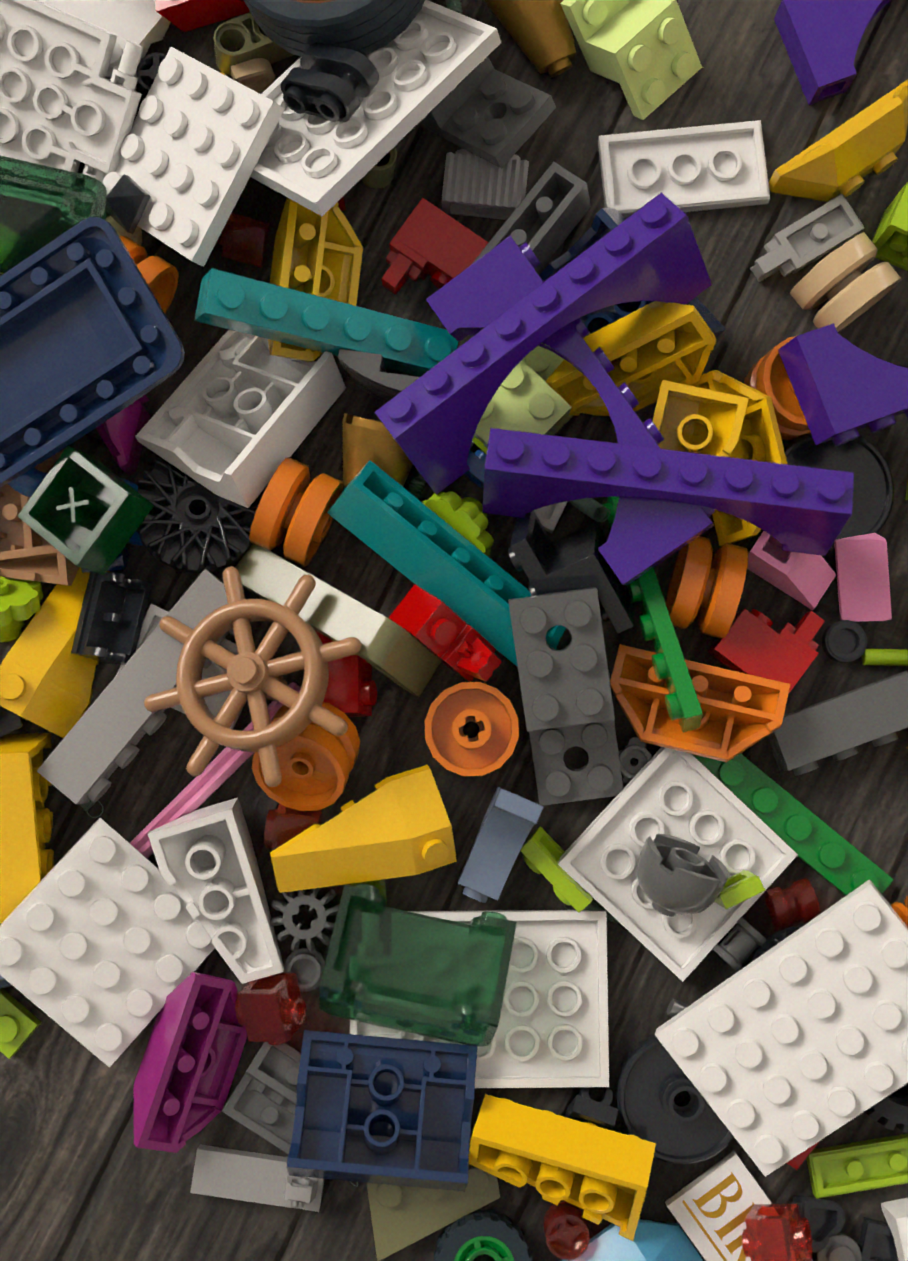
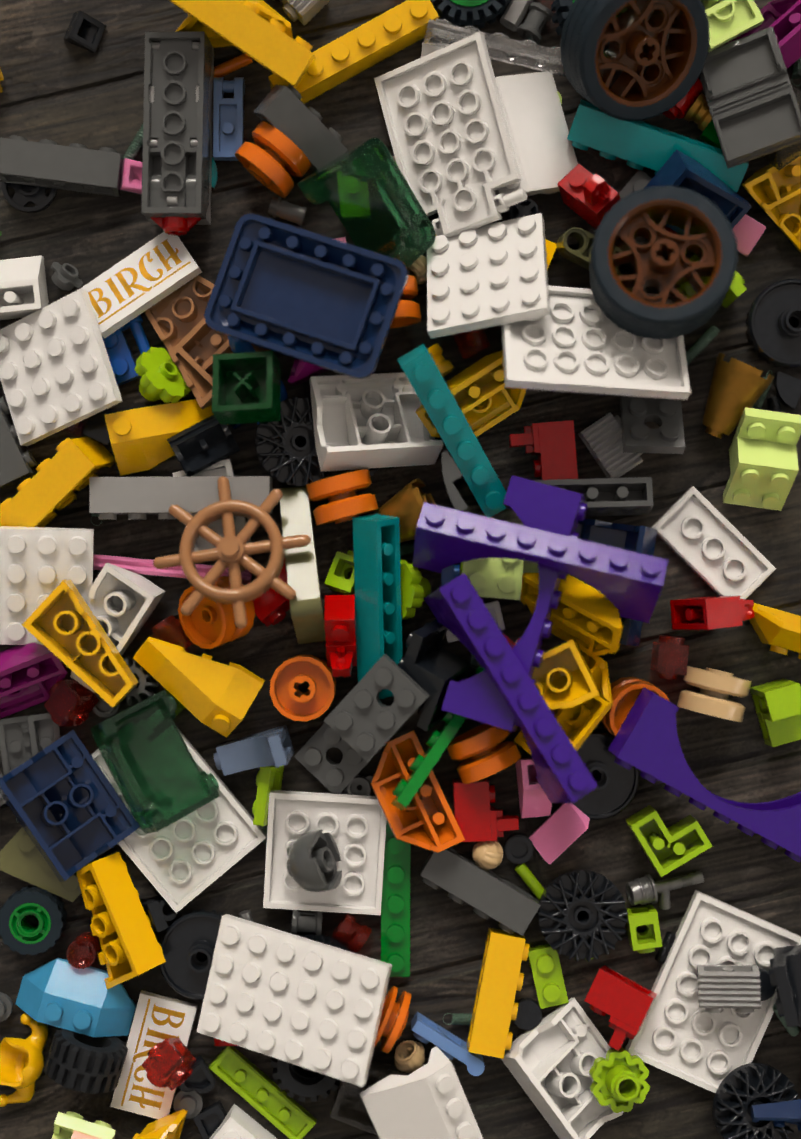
camera: 55 degrees right, 5 degrees up
black slope [105,174,150,234] -> none
tan tile [230,58,275,93] -> none
black brick [281,43,379,122] -> none
lime tile [715,870,765,909] -> none
light grey hinge [750,194,865,282] -> none
none -> yellow wedge [22,580,139,707]
none -> lime brick [324,550,355,595]
none -> tan piece [472,841,503,871]
none -> clear red brick [650,635,689,680]
none -> red hinge [670,596,755,630]

